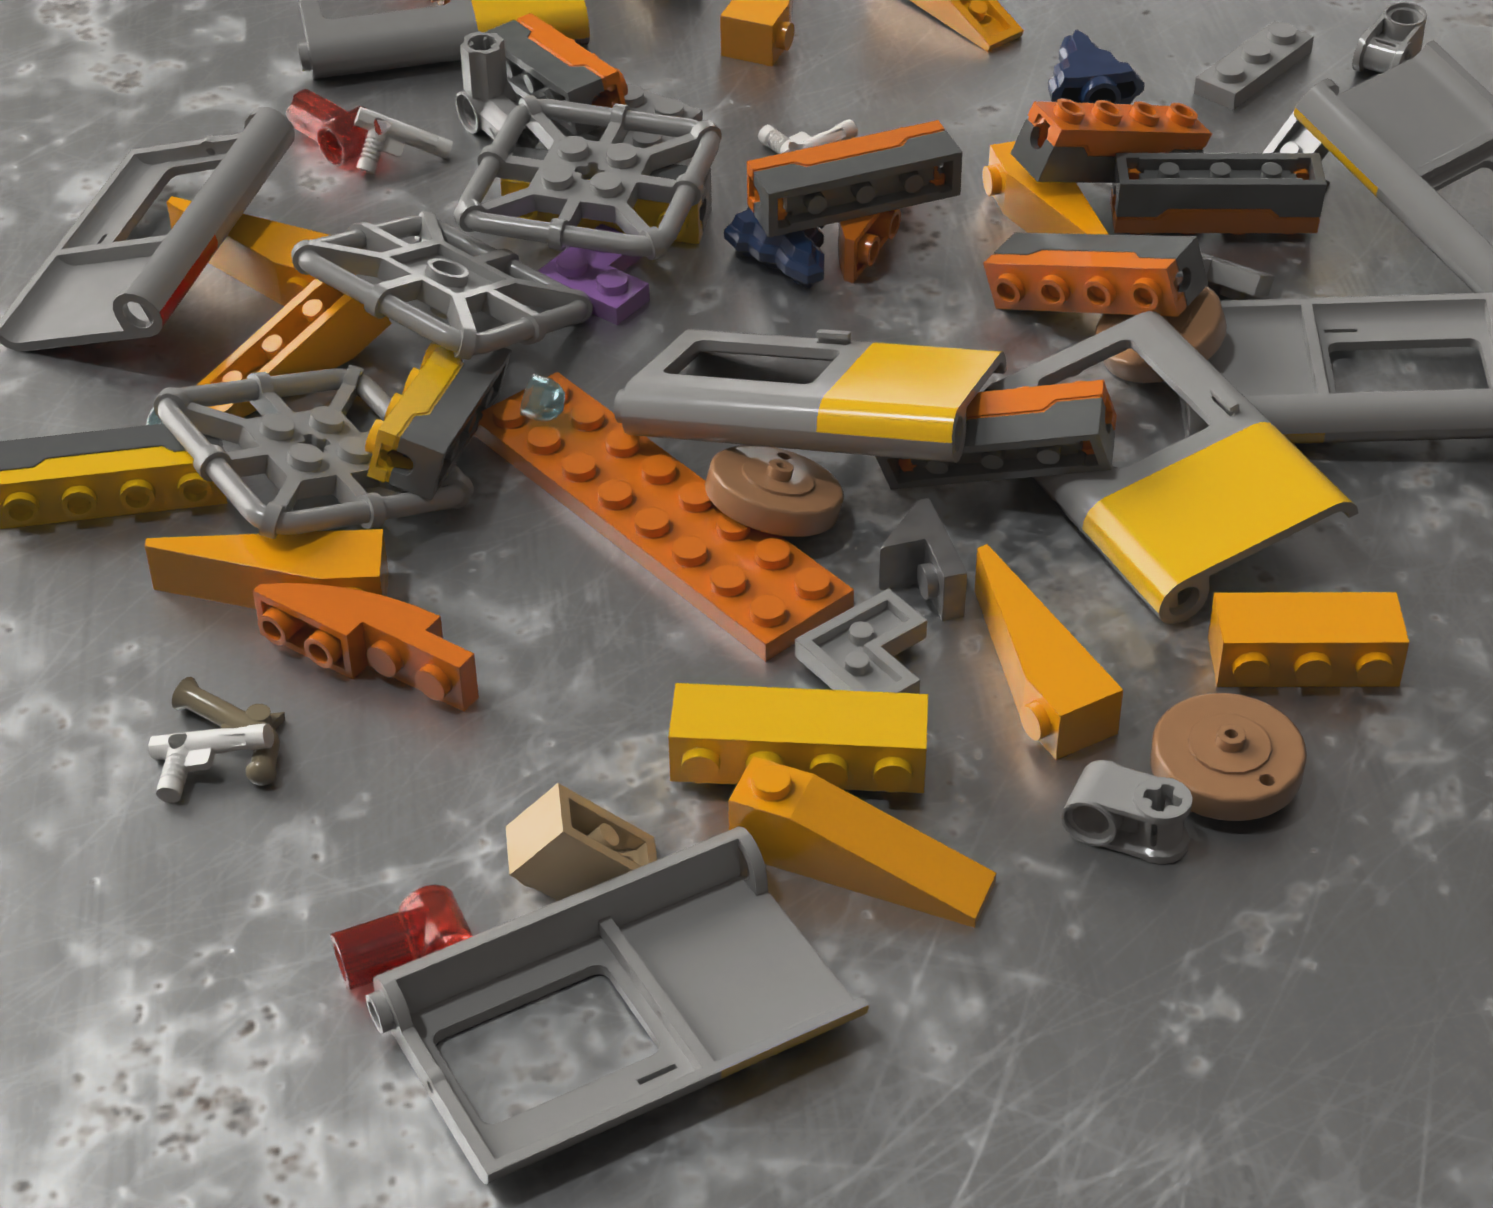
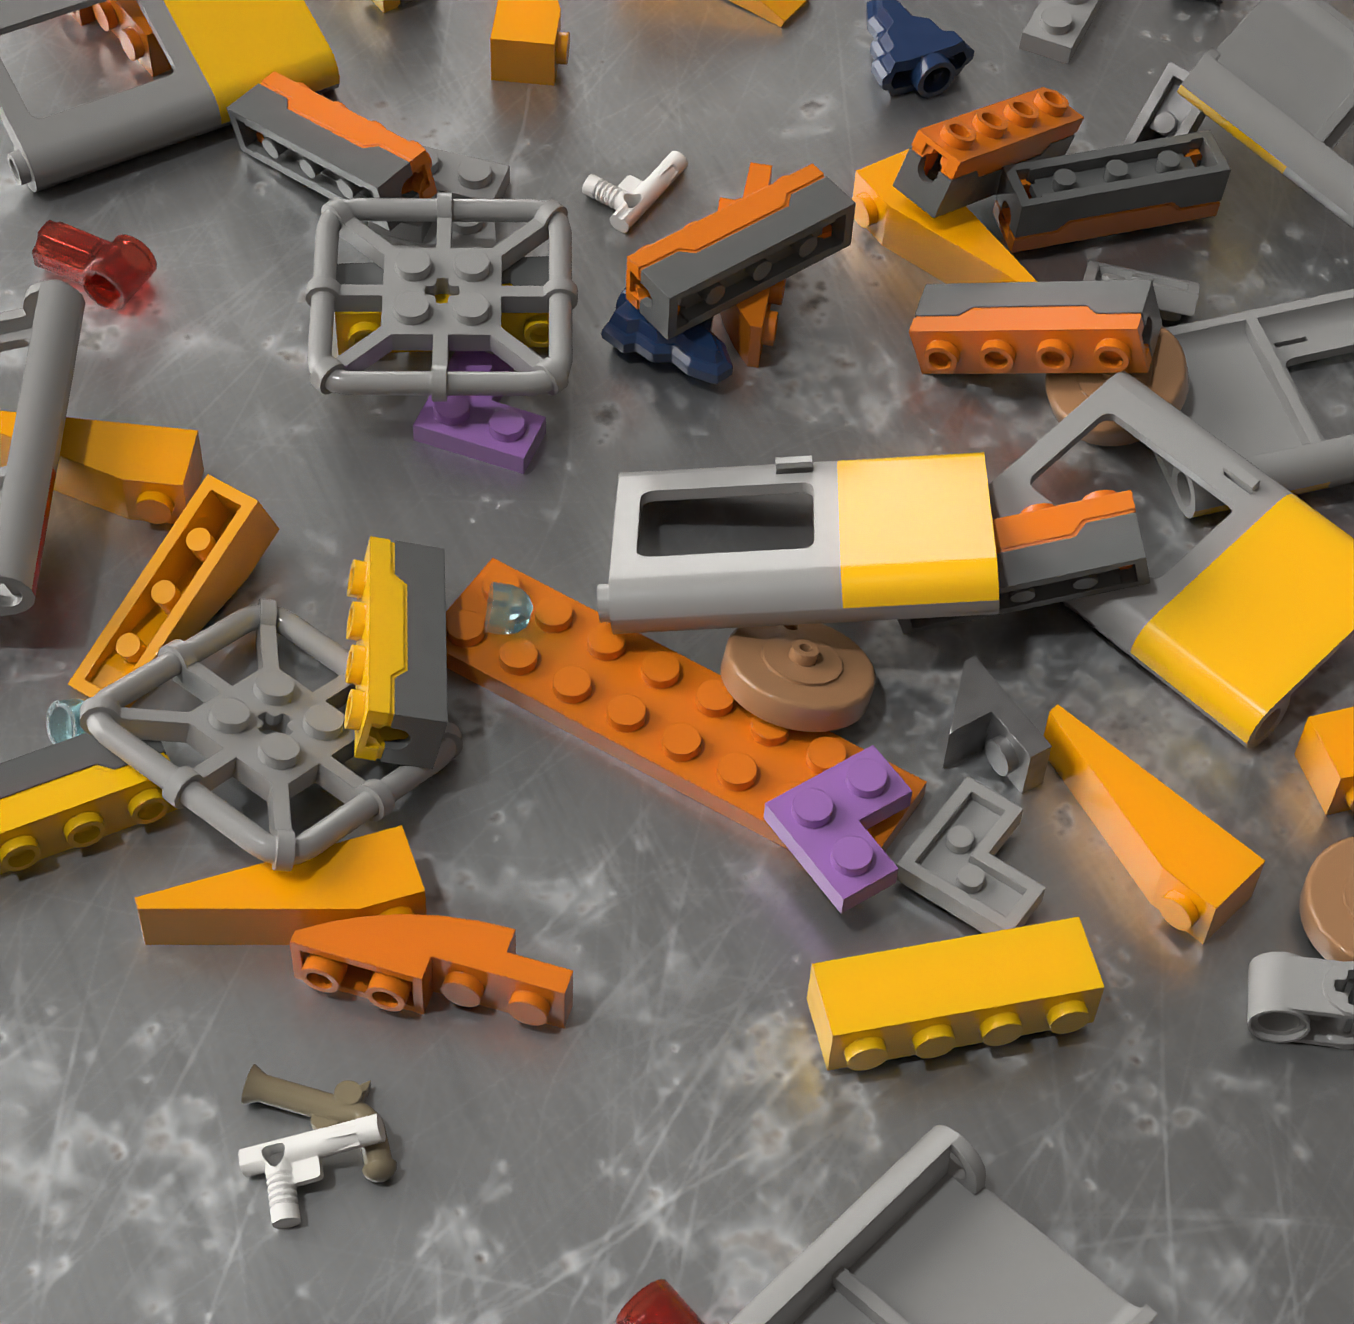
camera: 20 degrees left, 10 degrees up
light grey plate [291,211,593,360] -> none
white hose [354,106,453,174] -> none
light grey piece [455,31,540,152] -> none
tan slope [506,783,657,901] -> none
light orange slope [728,756,997,928] -> none
none -> medium lavender plate [763,745,912,914]

